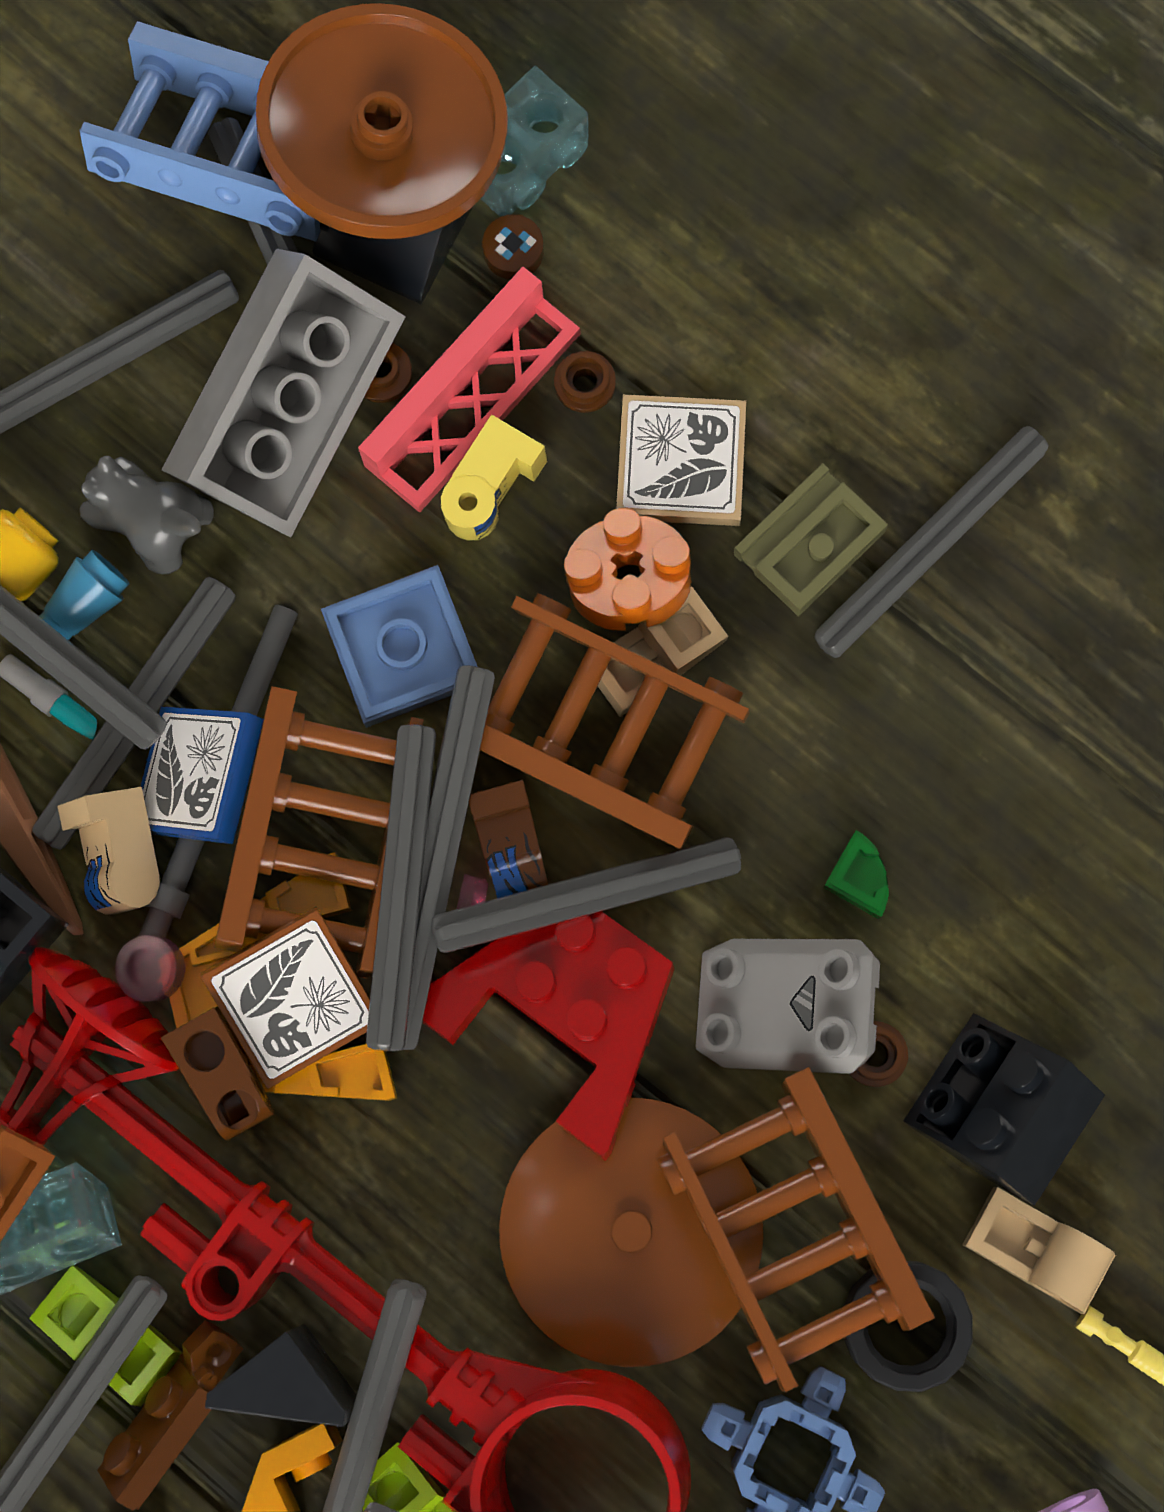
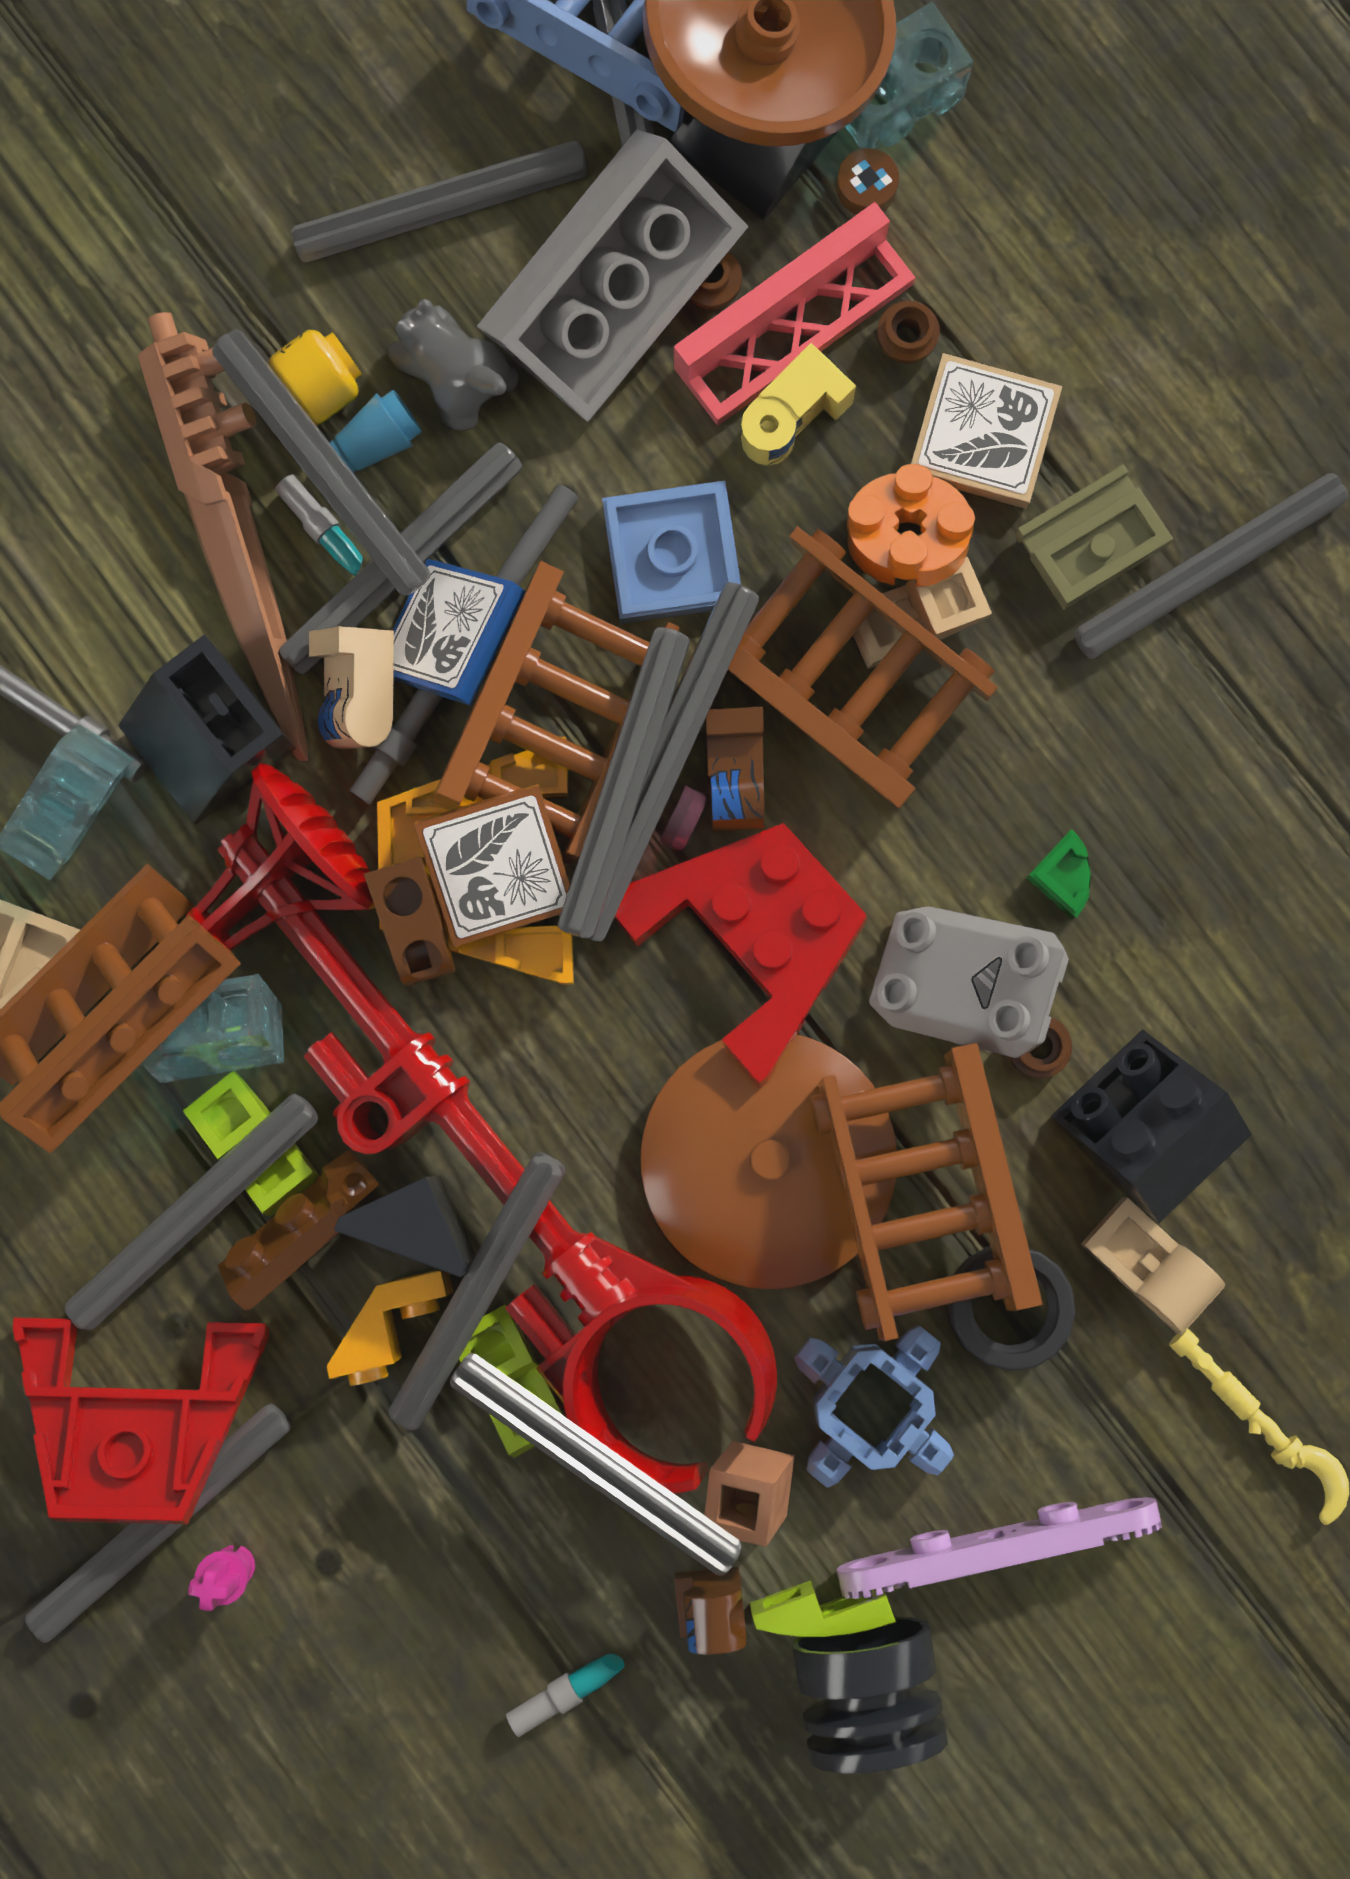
camera: 10 degrees right, 5 degrees up
clear pink tile [115,935,185,1001] -> none
dark grey axle [432,837,741,953] -> none

